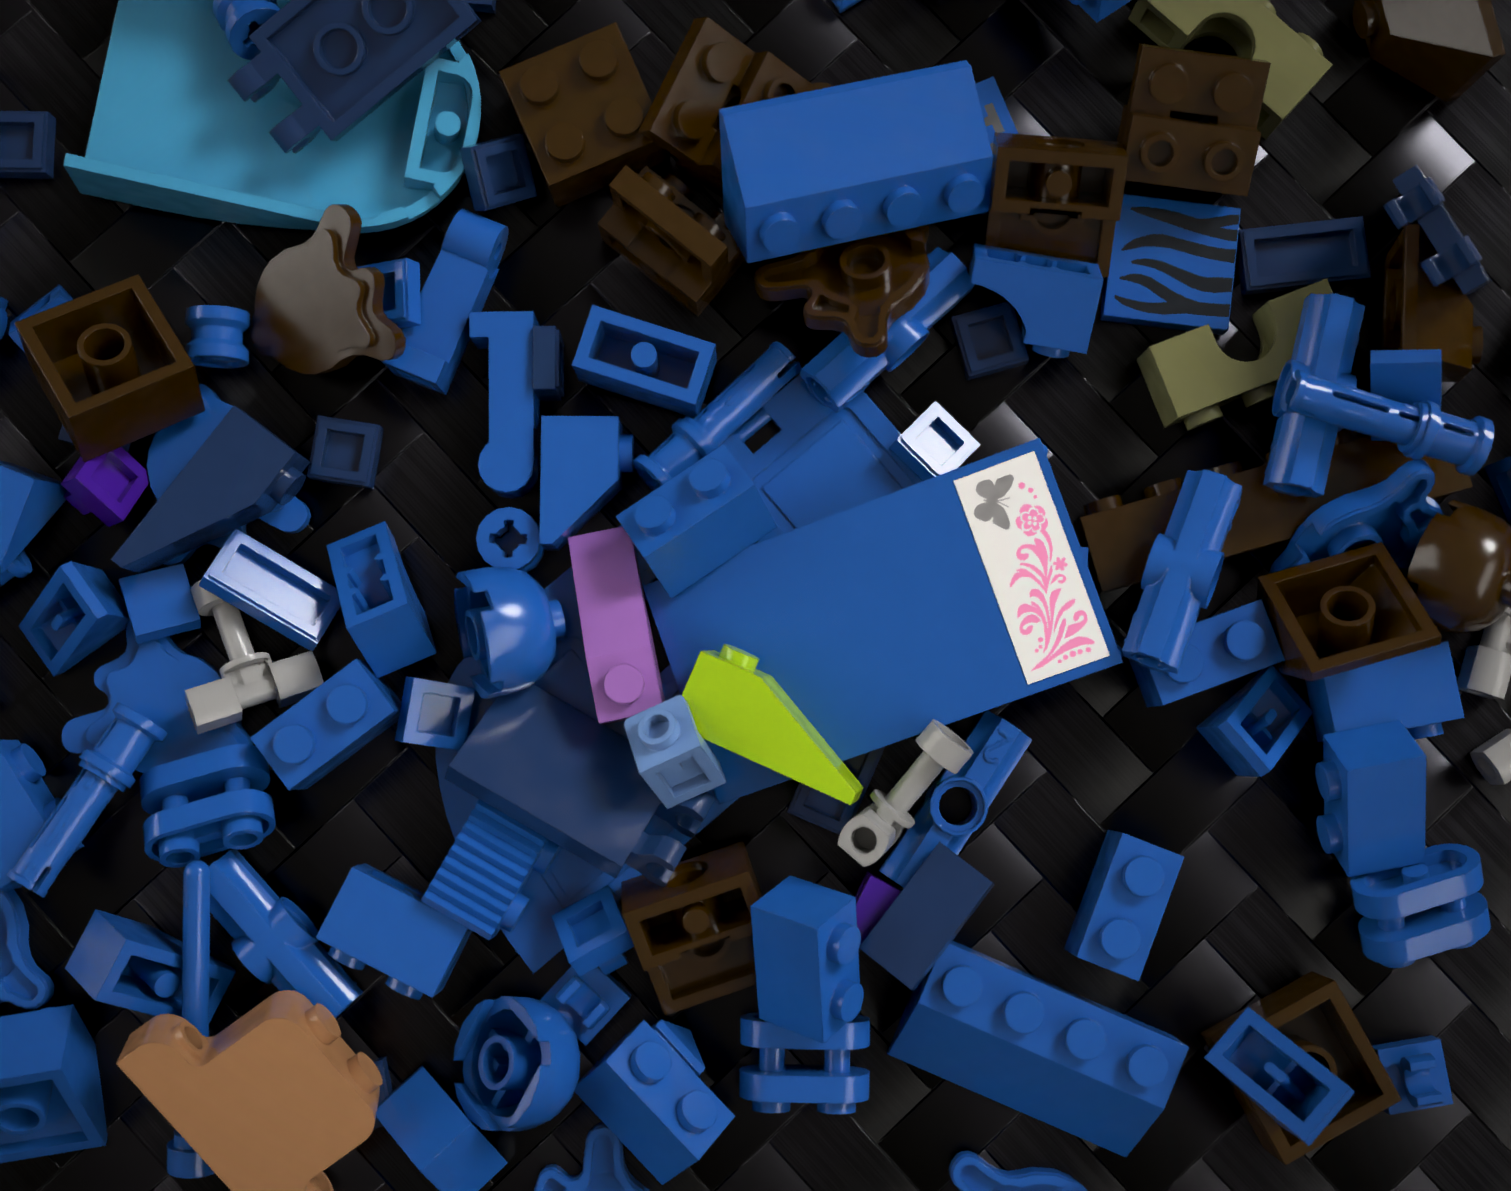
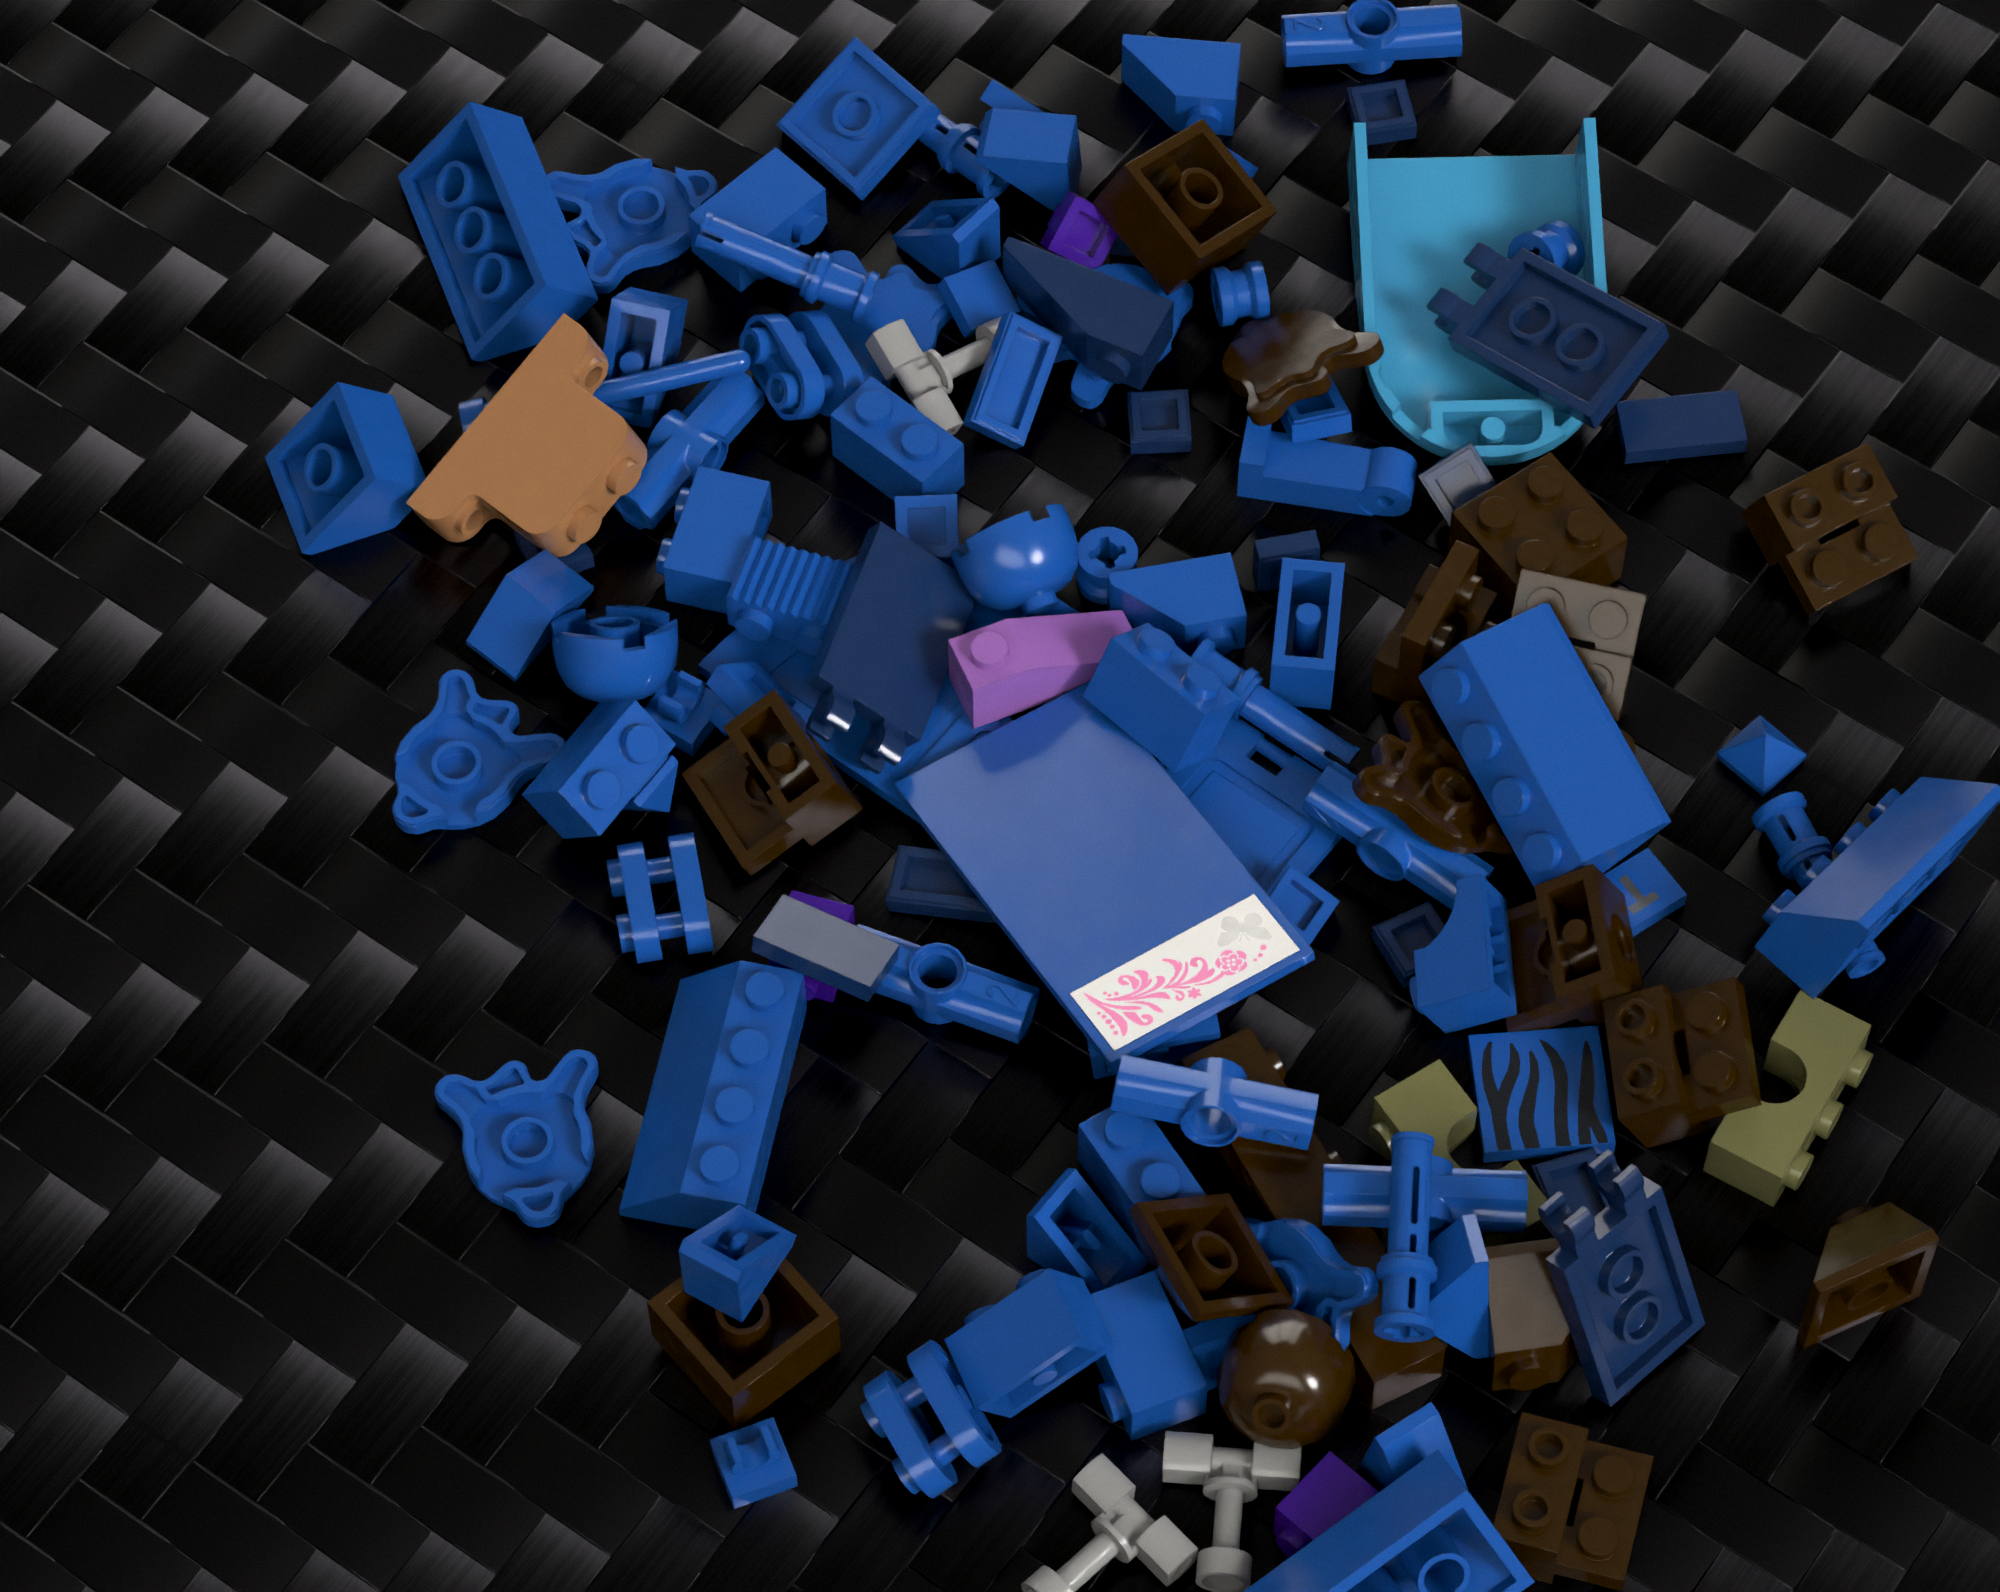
camera: 80 degrees right, 25 degrees down
blue arch [326,521,437,678] -> none
blue leg [469,311,540,499] -> none
medium blue bracket [624,695,727,809] -> none
lime slope [682,644,864,805] -> none
blue brick [750,875,864,1044] -> none
light grey bar [838,719,974,867] -> none
blue brick [1064,830,1184,981] -> none

